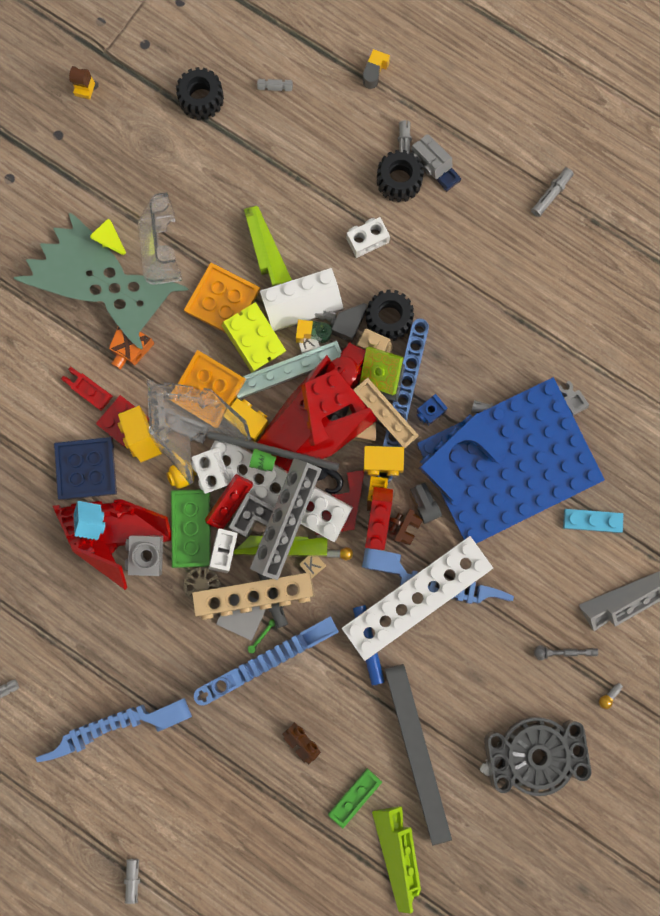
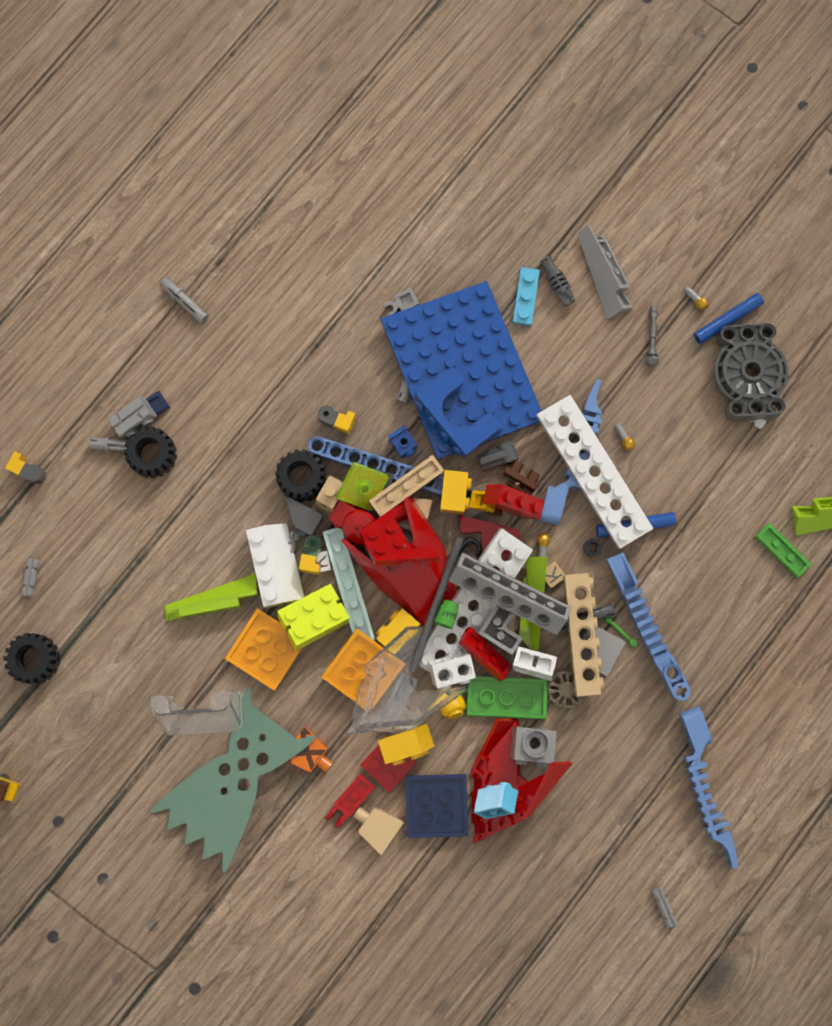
camera: 85 degrees left, 0 degrees up
neon yellow piece [90,219,126,255] -> none
reddish brown hinge [282,722,321,765] -> none
white brick [346,217,390,258] -> none
dark grey beam [385,664,452,846] -> none
none -> leg [318,405,357,435]
none -> tan torso [353,807,404,855]
none -> dark grey hinge [540,256,575,307]
none -> black bush [583,539,602,557]
none -> piece [615,423,635,451]
none -> blue piece [693,293,764,345]

